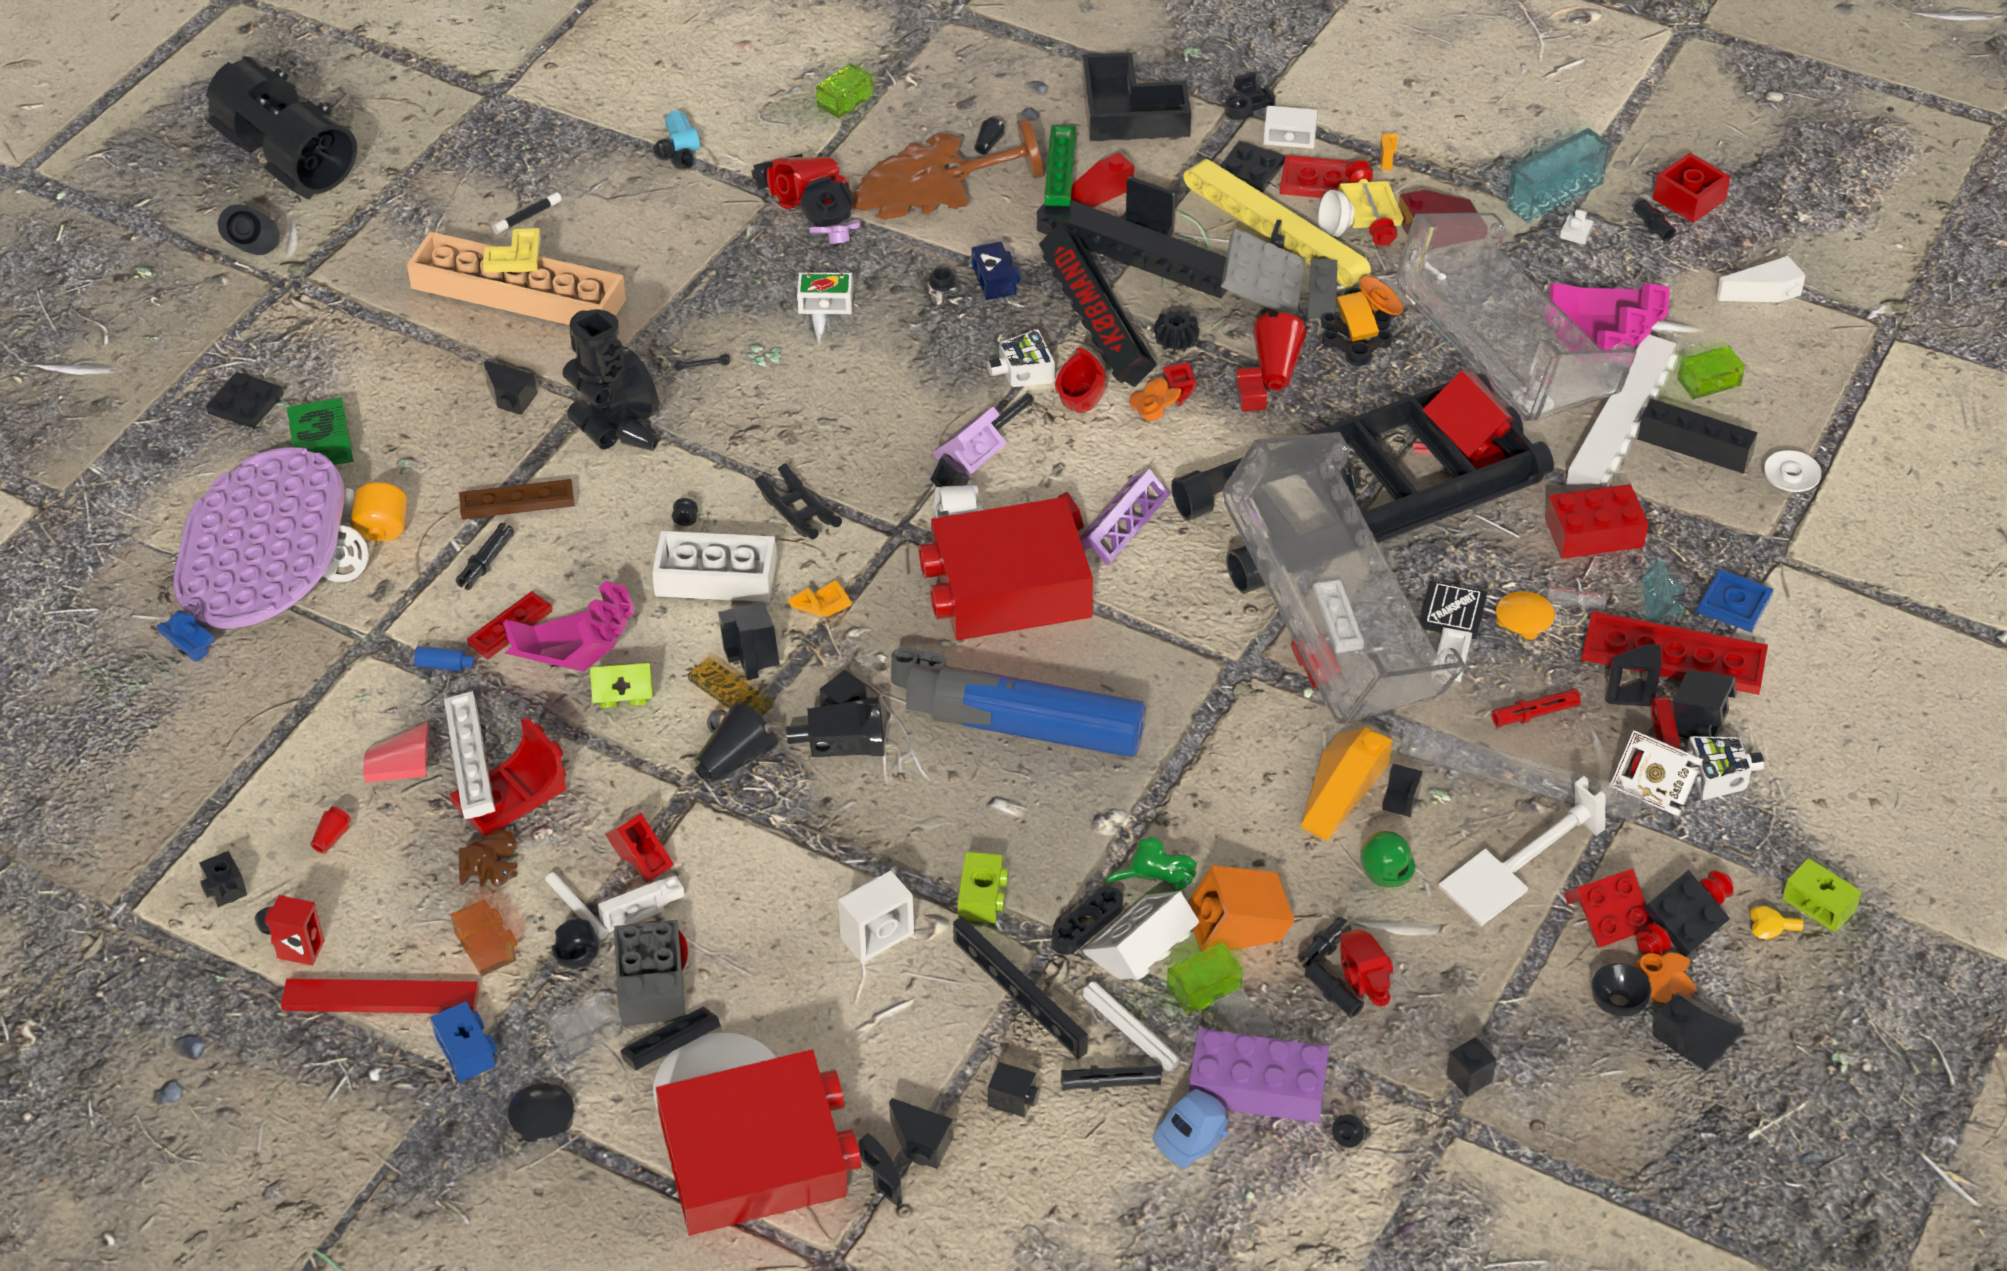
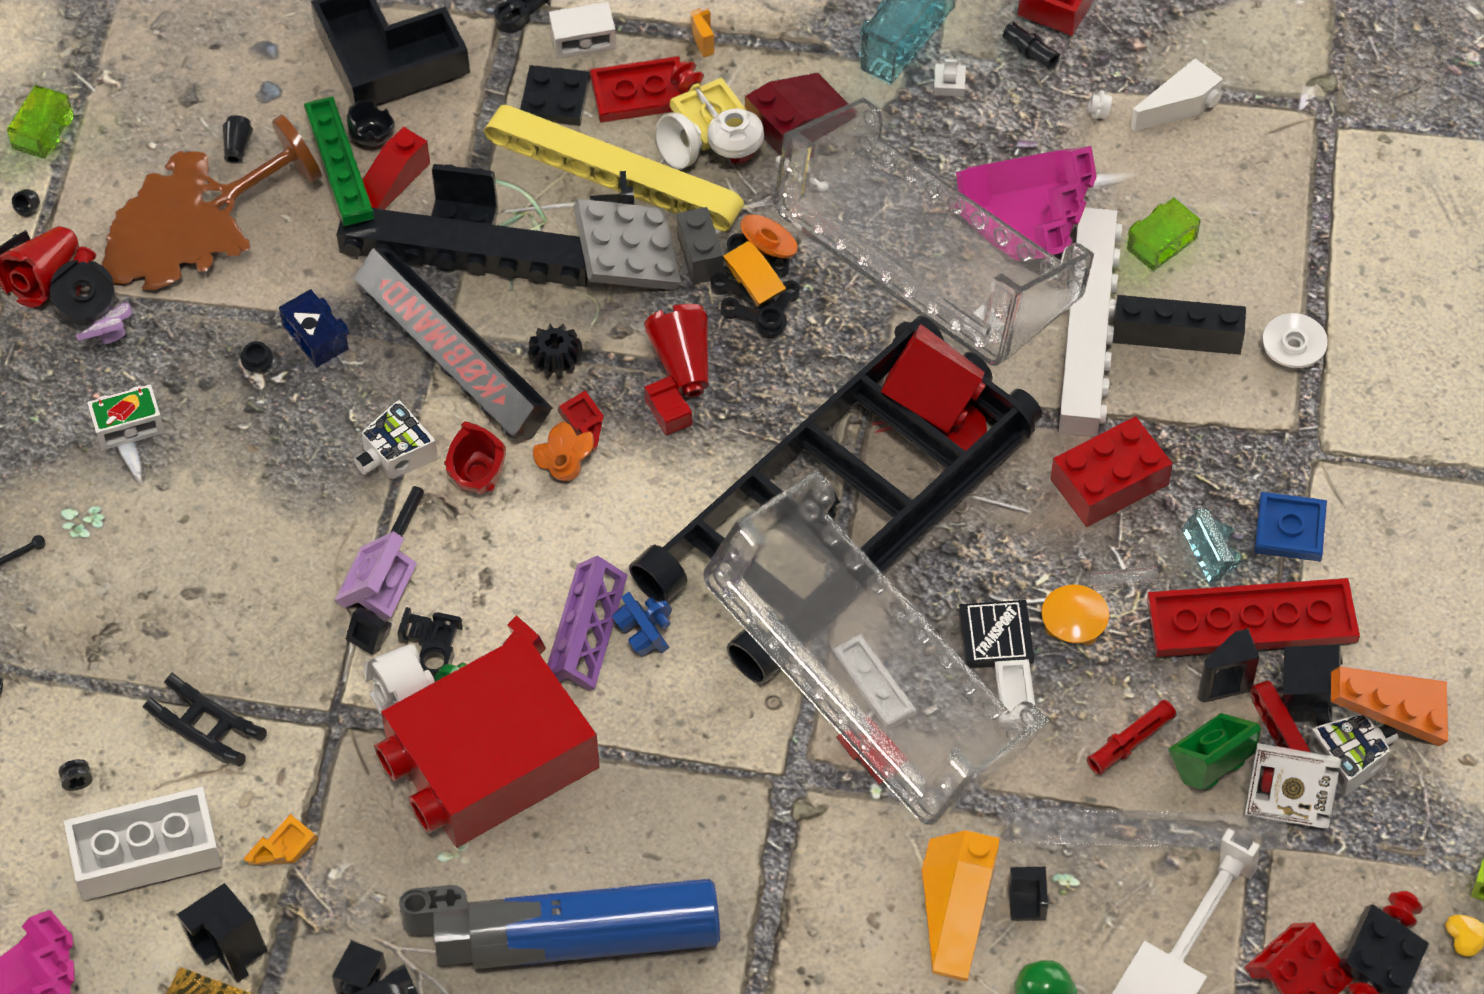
camera: 20 degrees left, 10 degrees up
none -> black hinge [12,189,40,216]
none -> black hair [347,100,395,146]
none -> black piece [397,607,463,678]
none -> blue hips [612,592,672,657]
none -> white piece [707,108,764,158]
none -> white plate [1087,90,1112,120]
none -> green slope [1168,713,1261,790]
none -> orange wing [1331,666,1448,746]

